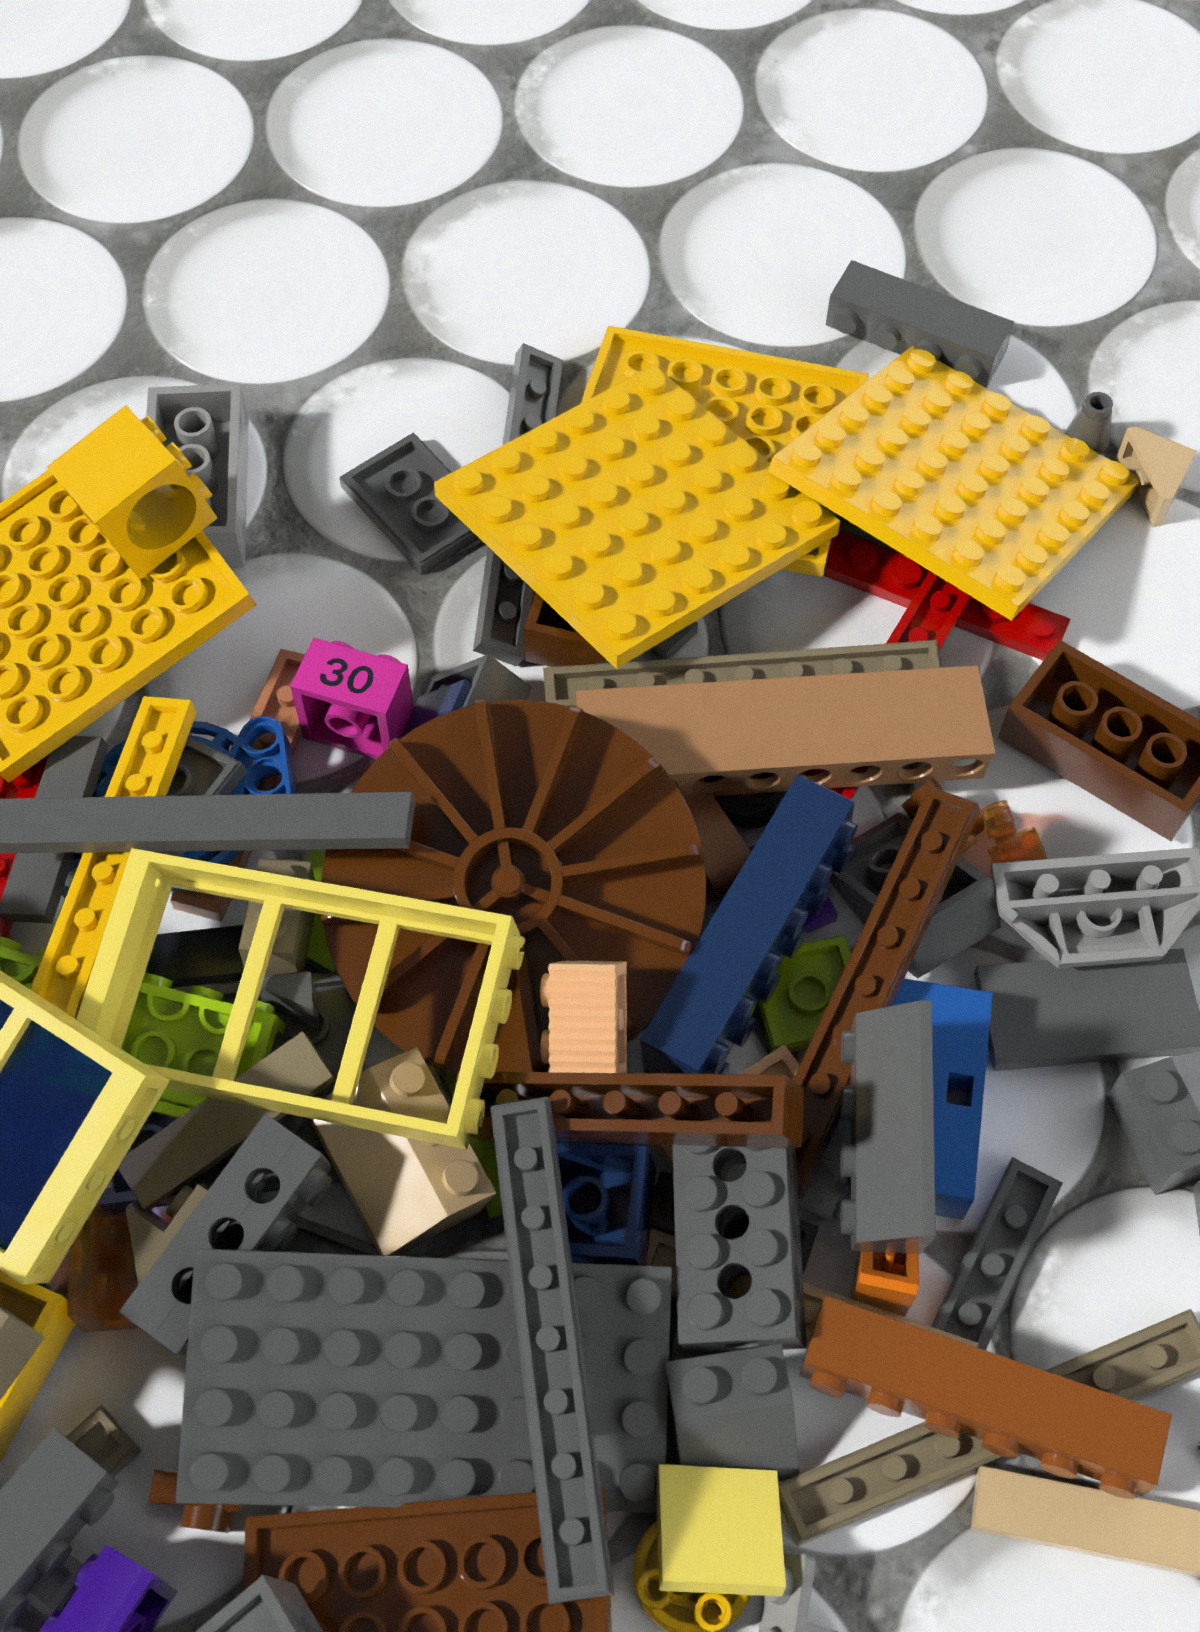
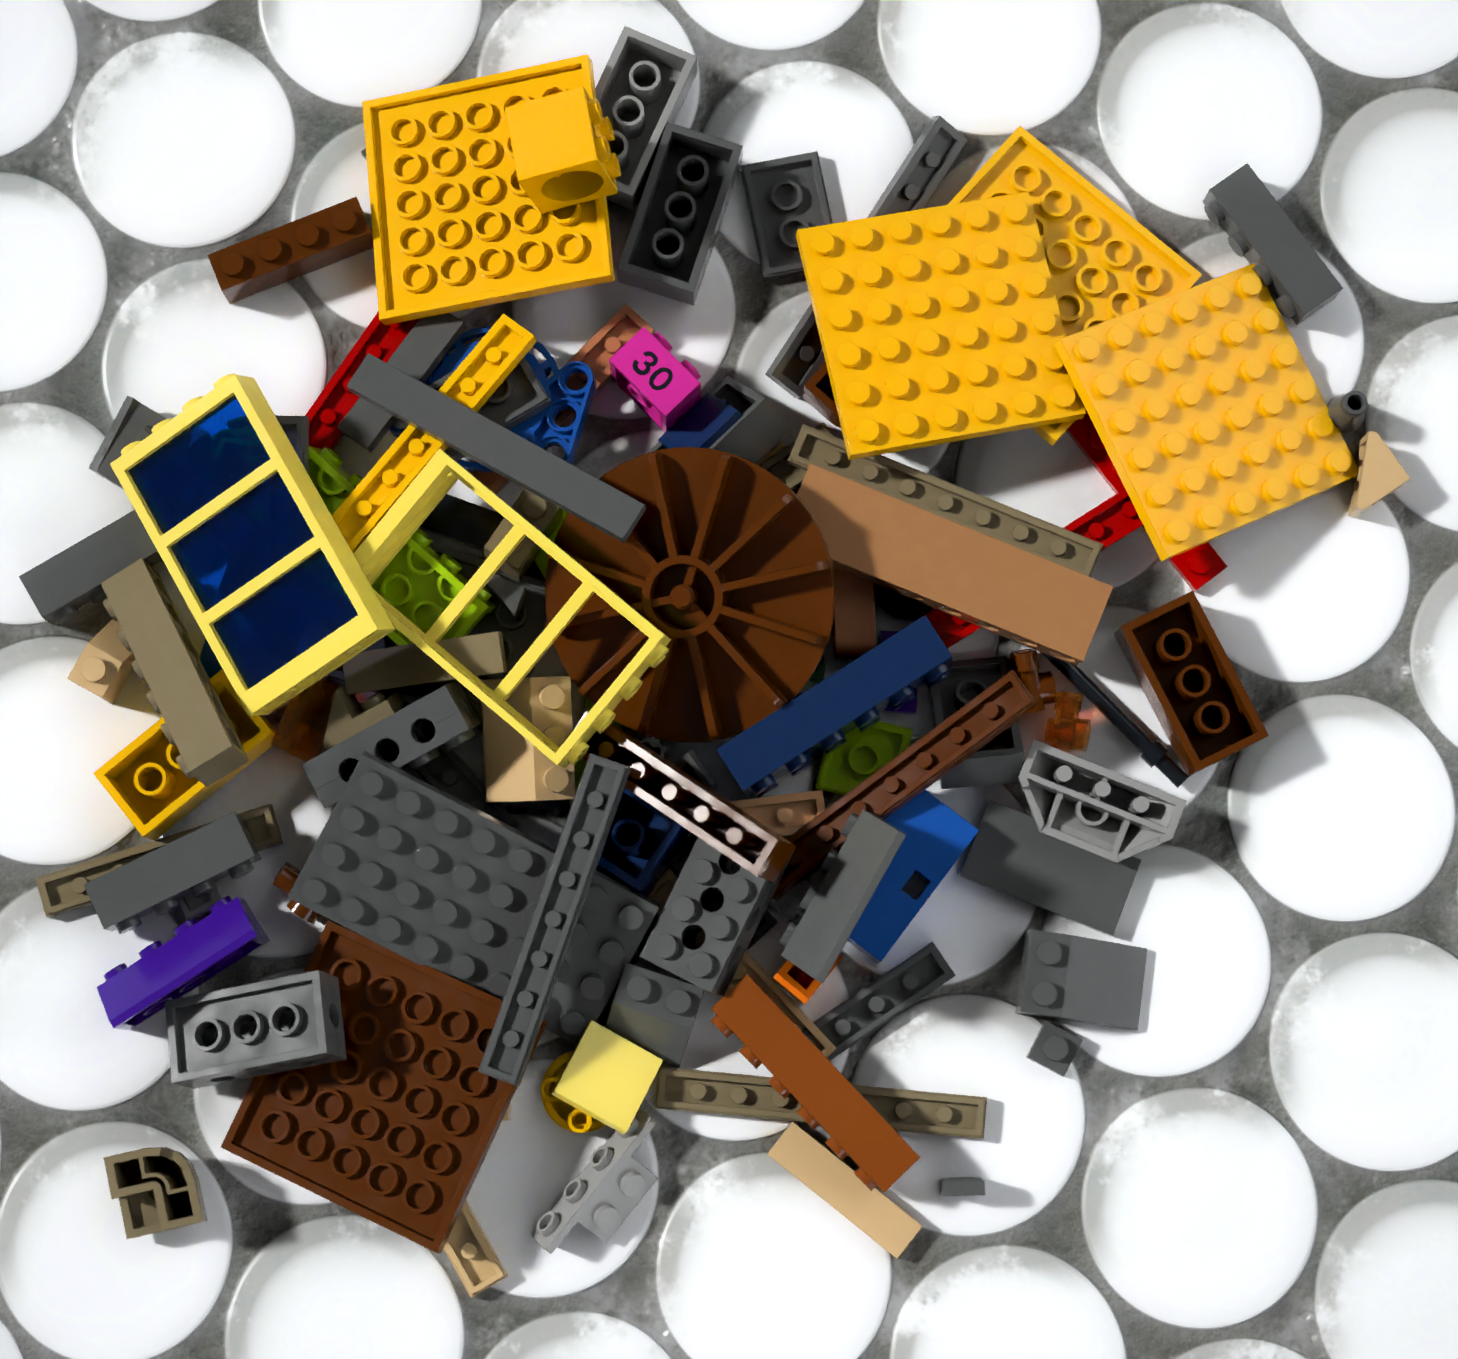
camera: 25 degrees right, 20 degrees up
light nougat brick [540,961,627,1073] -> none
none -> dark grey brick [617,122,743,306]
none -> black bar [1041,652,1189,788]

